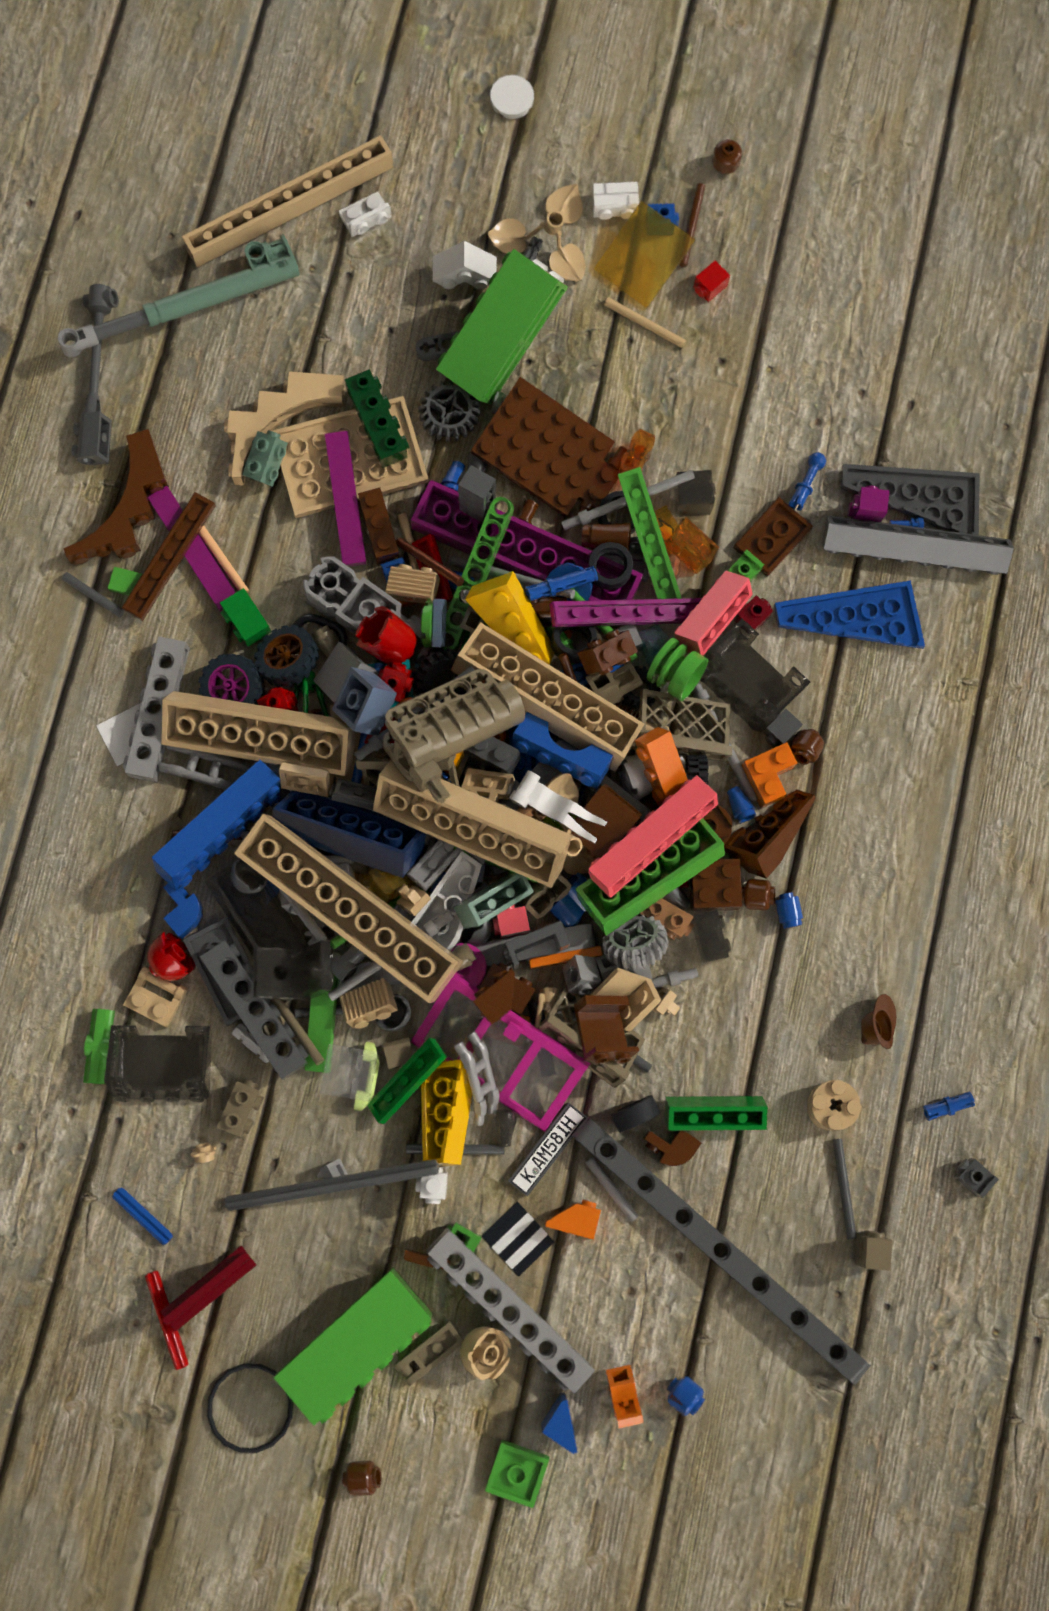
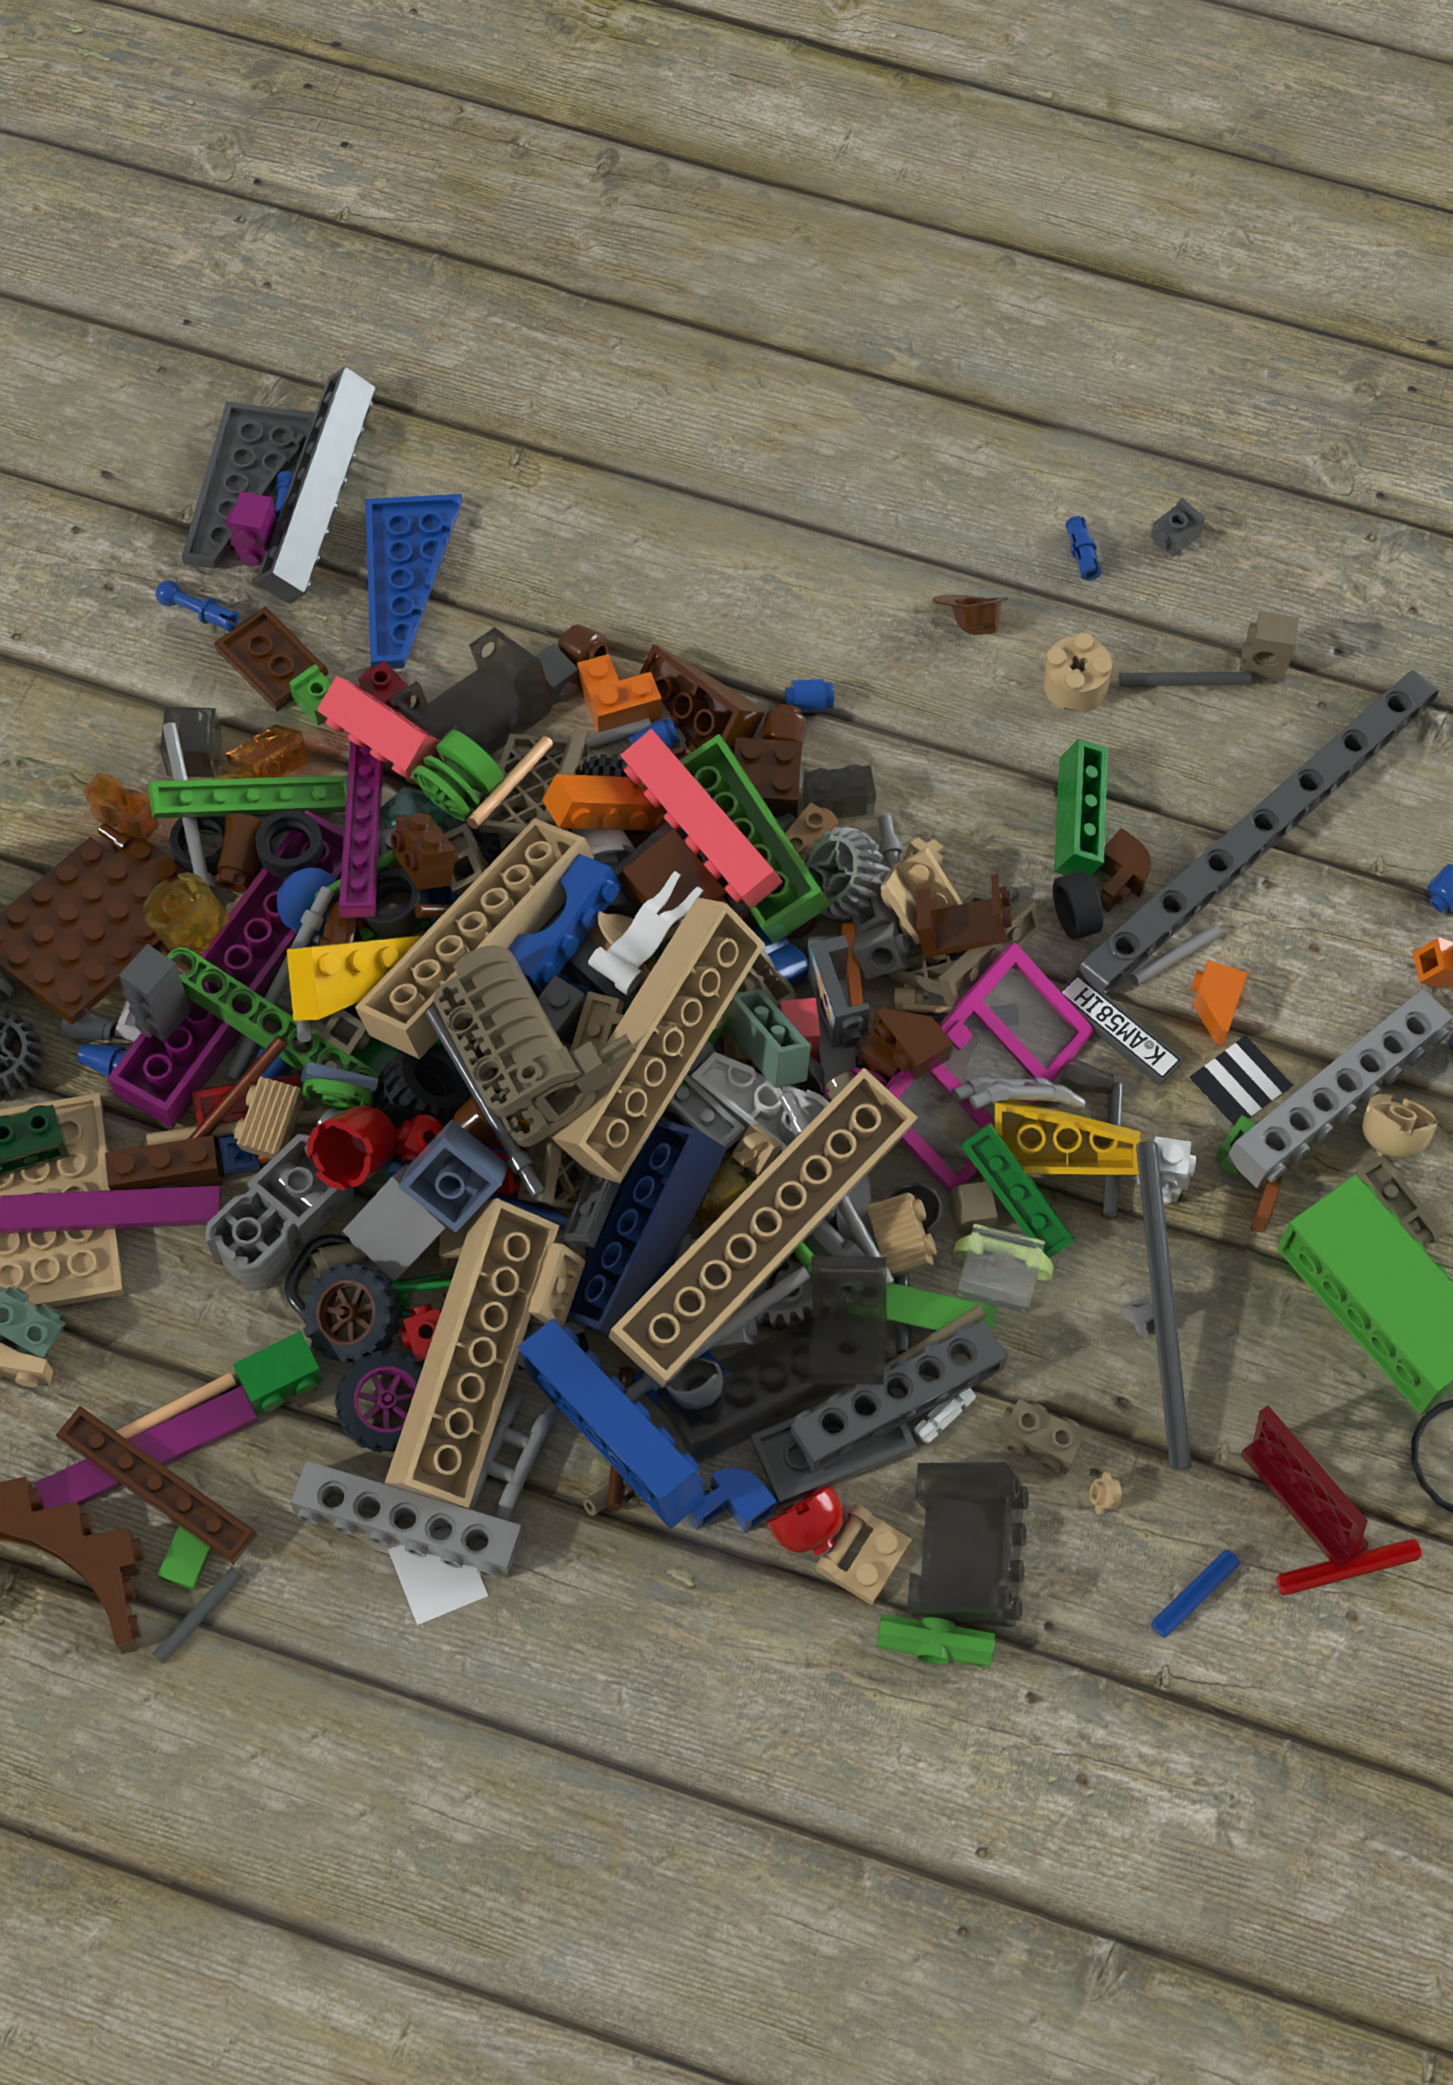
camera: 80 degrees left, 15 degrees down
blue pin [525,566,598,602] -> none
none -> clear yellow brick [143,873,229,955]
none -> light nougat bar [467,736,553,829]

